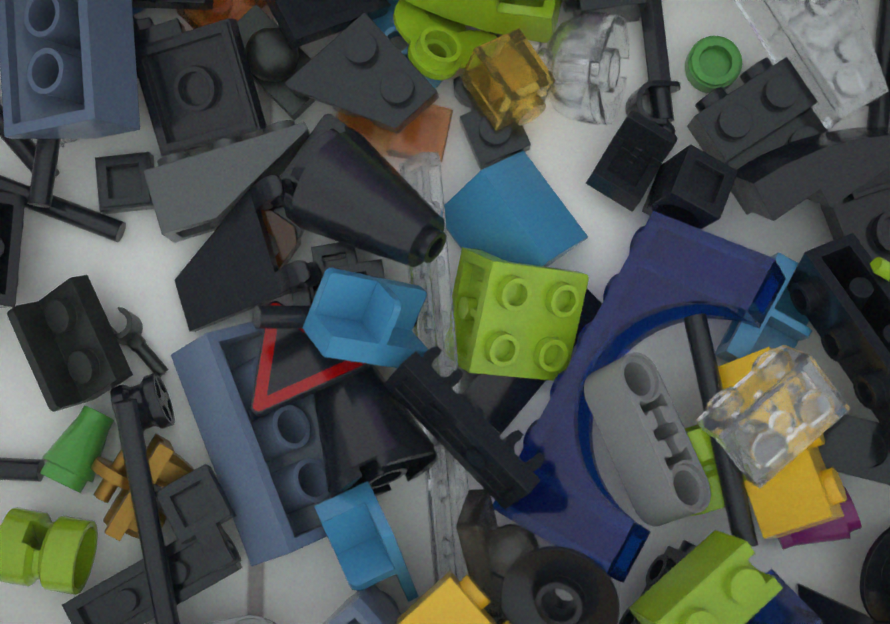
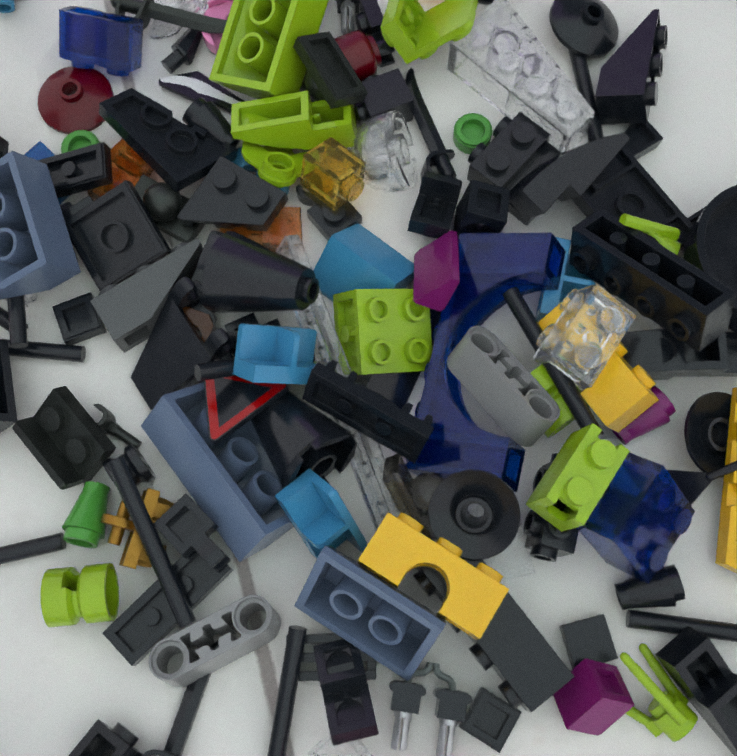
camera: 15 degrees left, 10 degrees down
none -> magenta slope [413,230,460,312]

